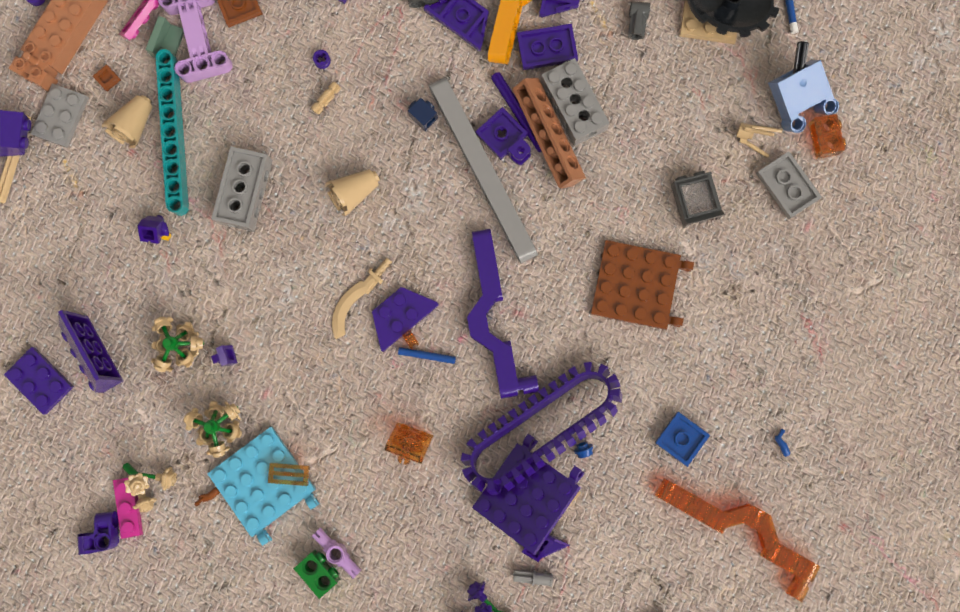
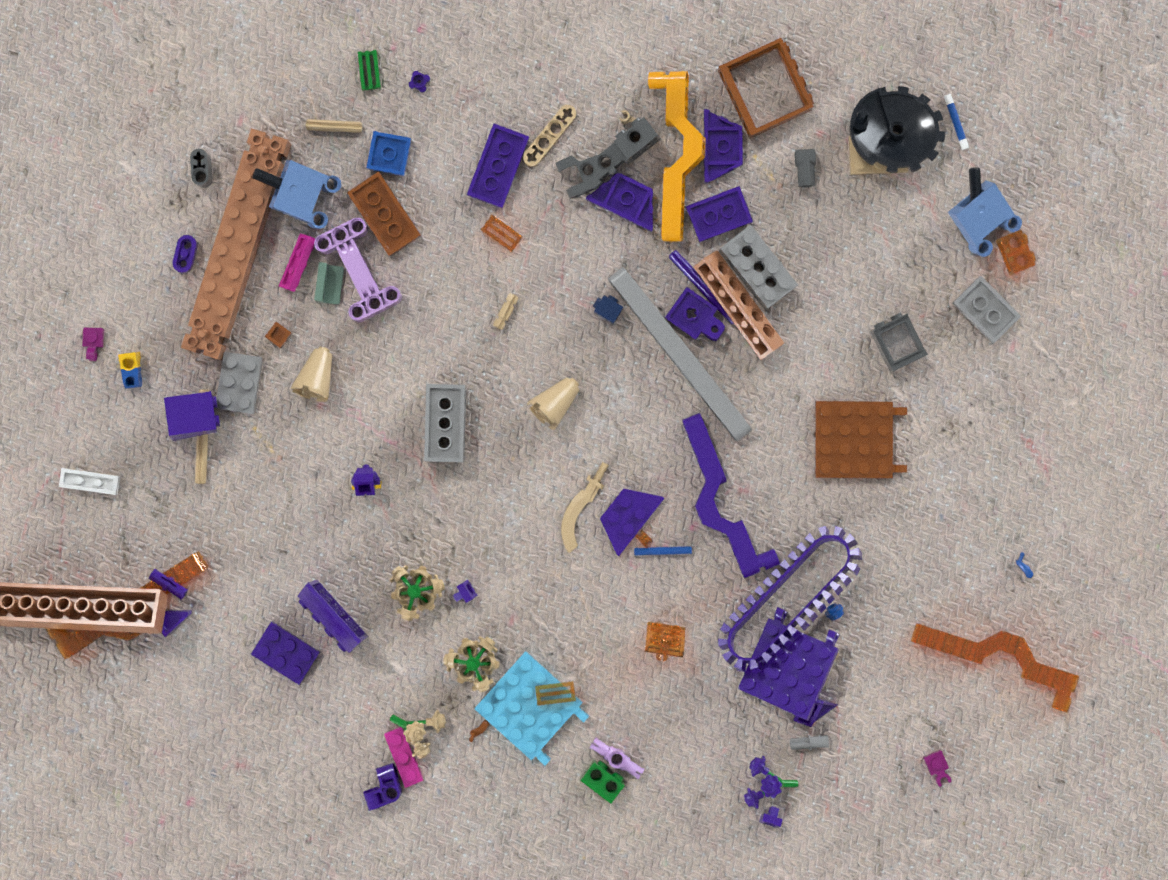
camera: 15 degrees left, 5 degrees up
teal beam [156,49,189,216] -> none
dark purple bush [313,50,331,69] -> none
blue plate [655,412,710,467] -> none
tan plant [736,122,783,158] -> none
none -> clear orange tile [481,214,523,252]

